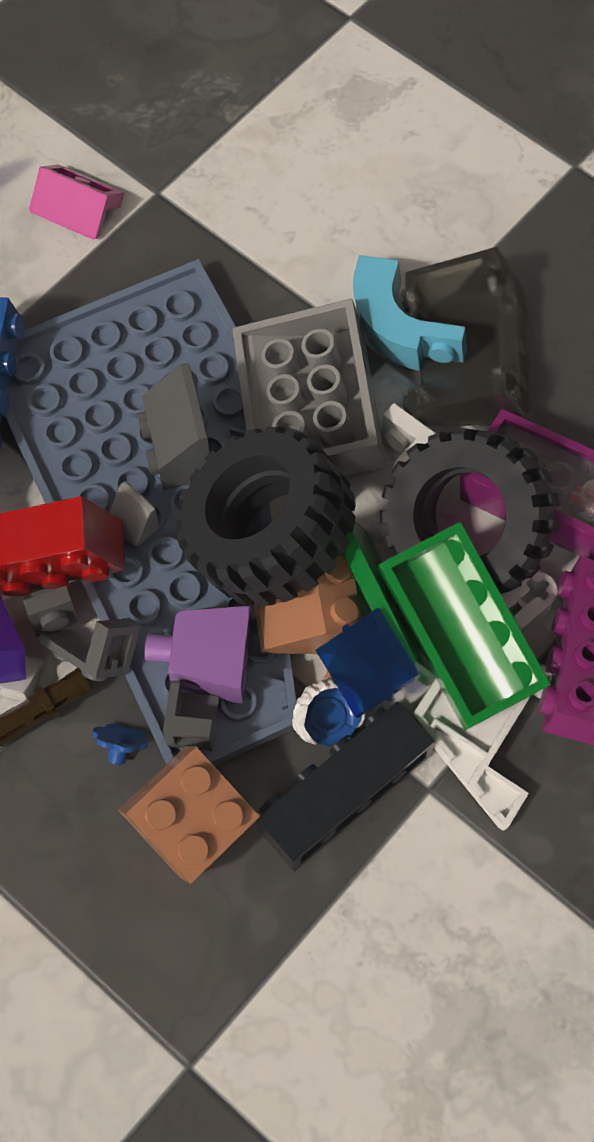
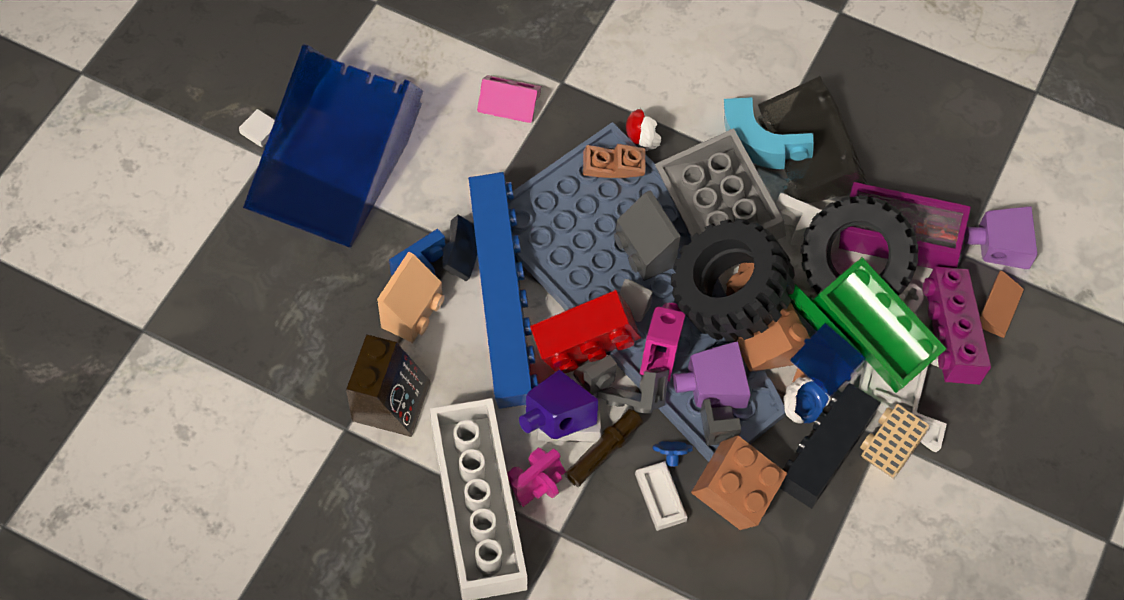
camera: 20 degrees left, 5 degrees down
none -> nougat slope [583,144,645,178]
none -> hair [626,108,661,151]
none -> white tile [635,461,688,531]
none -> dark pink torso [640,303,685,382]
none -> tan brick [860,404,930,479]

